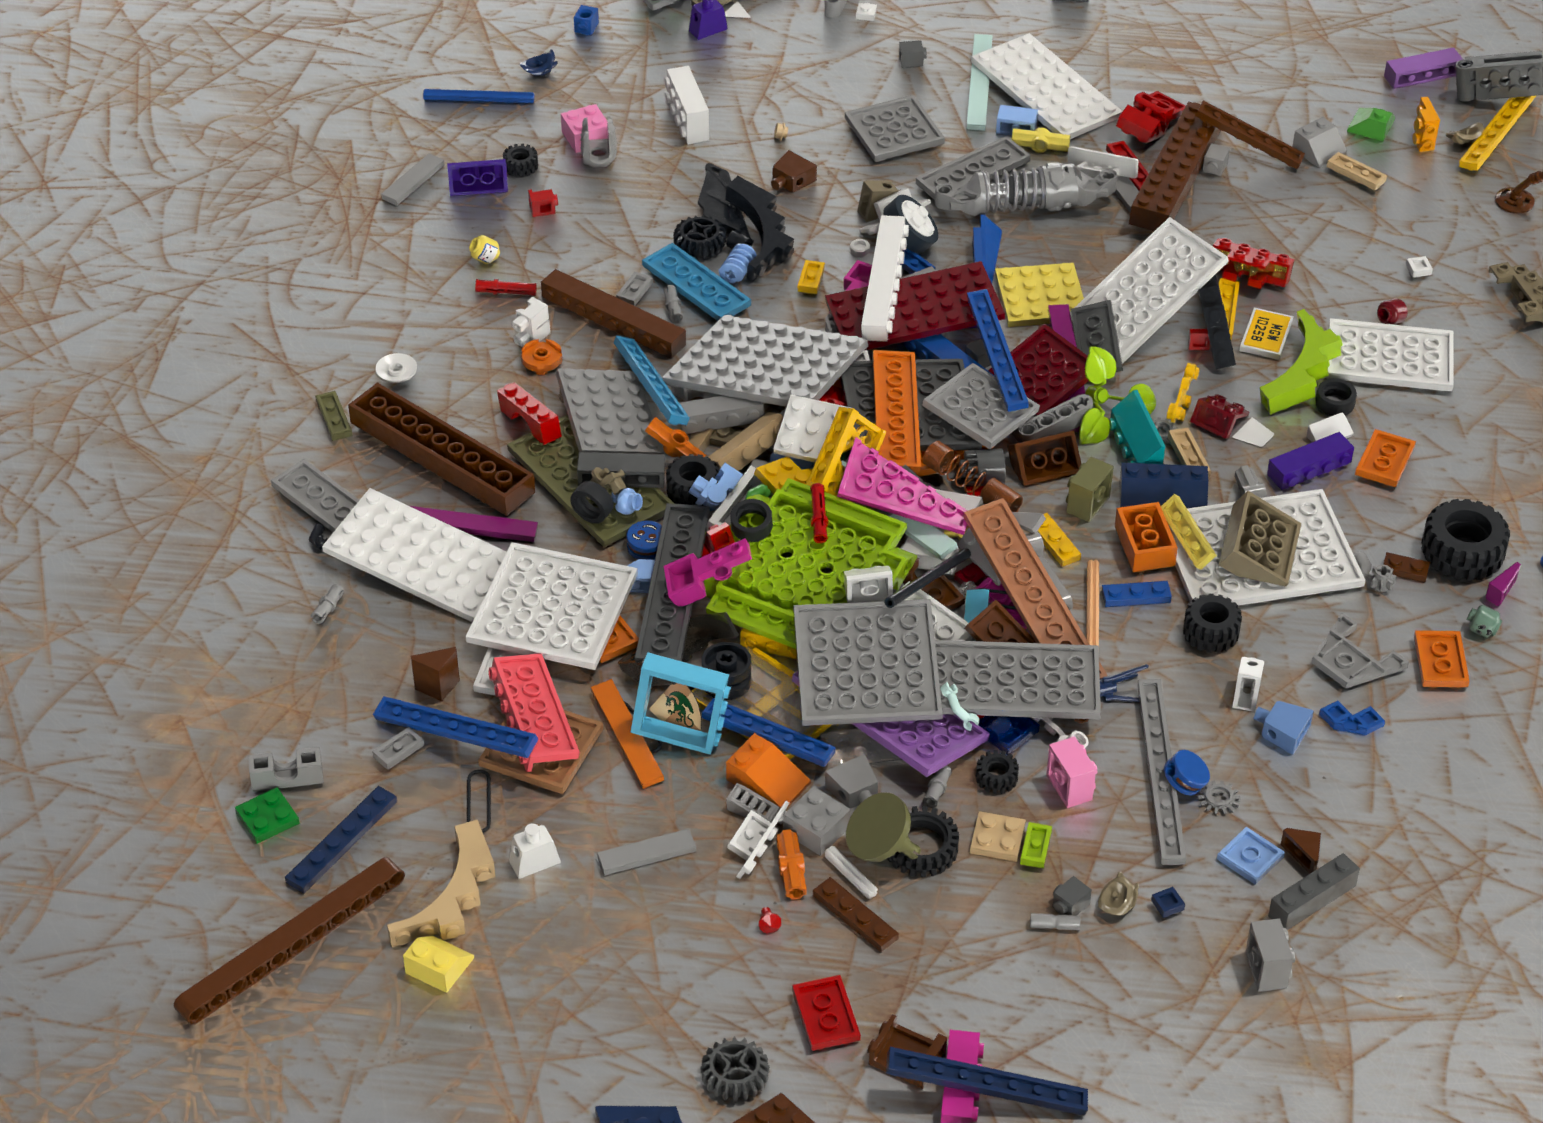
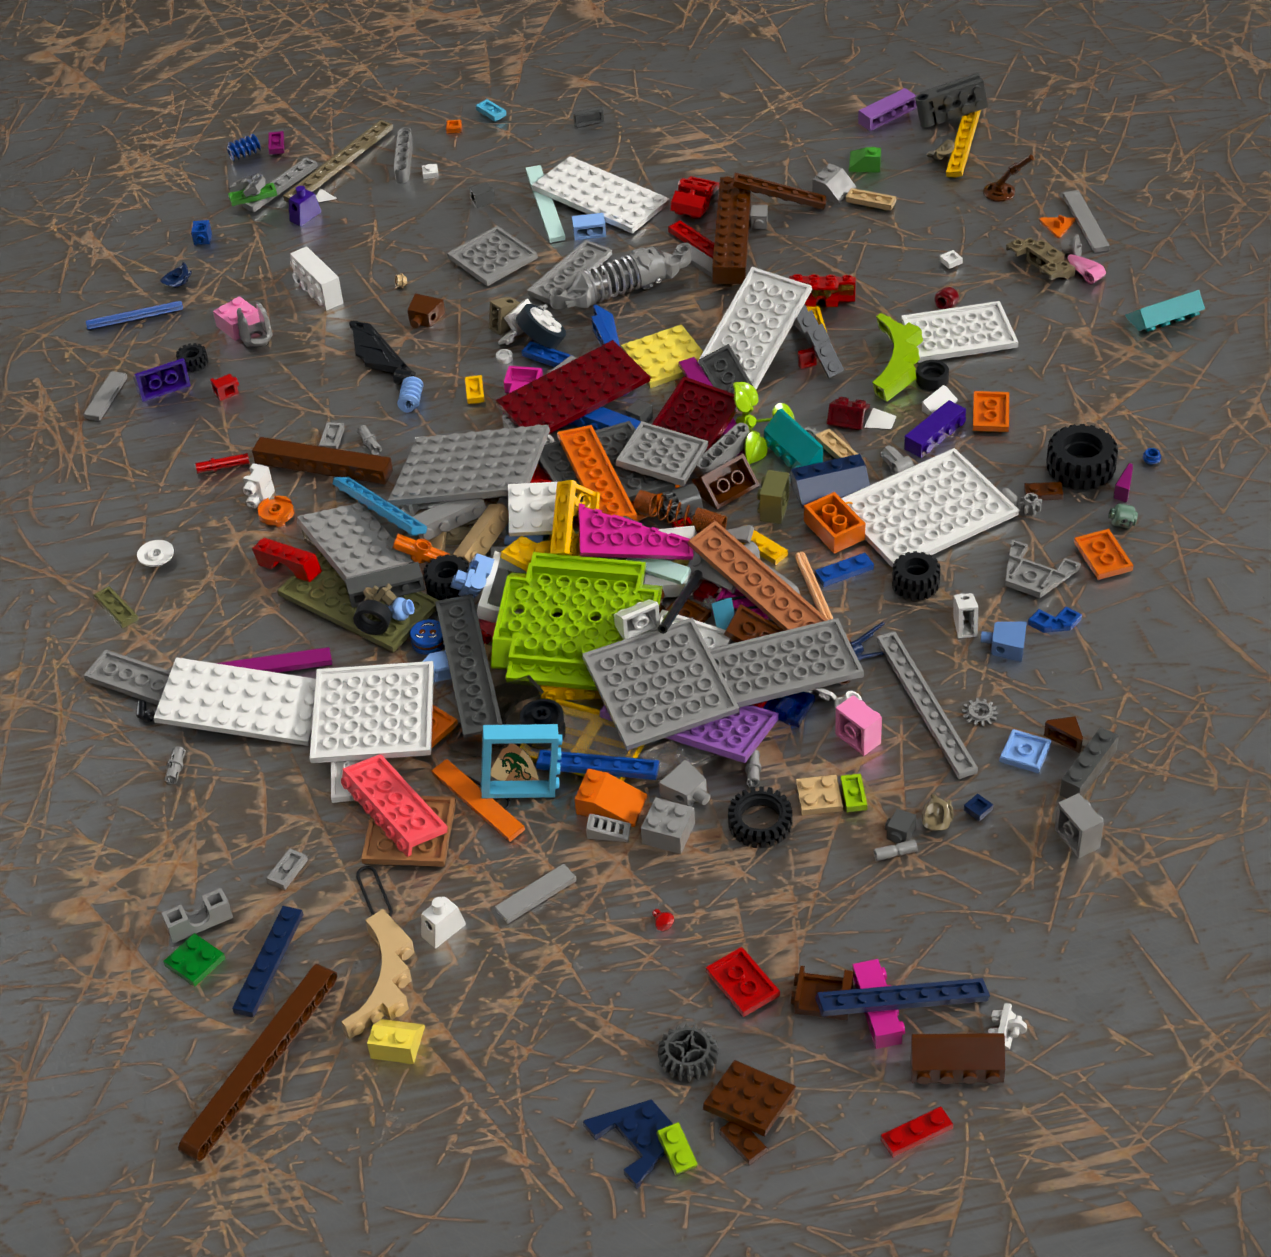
camera: 15 degrees left, 0 degrees up
reddish brown brick [348,382,535,516] -> none
blue plate [373,696,538,758] -> none
reddish brown slope [411,647,460,701] -> none
light yellow head [469,235,500,264] -> none
dark azure plate [642,243,751,321] -> none
dark pink plate [664,538,752,606] -> none
black gear [673,215,727,260] -> none
red tile [706,522,735,551] -> none
black arch [725,176,794,282] -> none
white bracket [727,801,790,879] -> none
black tyre [730,499,773,542] -> none
bright green arm [745,484,771,499] -> none
orange piece [777,829,806,900] -> none
red pin [810,483,829,543] -> none
reddish brown plate [813,877,899,952] -> none
white axle [825,846,878,899] -> none
olive piece [846,792,921,862] -> none
white brick [861,215,909,341] -> none
light aqua arm [940,682,979,731] -> none
blue plate [967,289,1029,412] -> none
black tyre [976,750,1019,794] -> none
light yellow piece [1011,128,1070,153] -> none
white bracket [1068,146,1138,179] -> none
light yellow plate [1161,494,1217,570] -> none
blue head [1164,750,1210,796] -> none
yellow plant [1166,363,1200,423] -> none
dark tan slope [1219,491,1302,587] -> none
tile [1239,308,1294,360] -> none
light orange plate [1412,97,1440,152] -> none

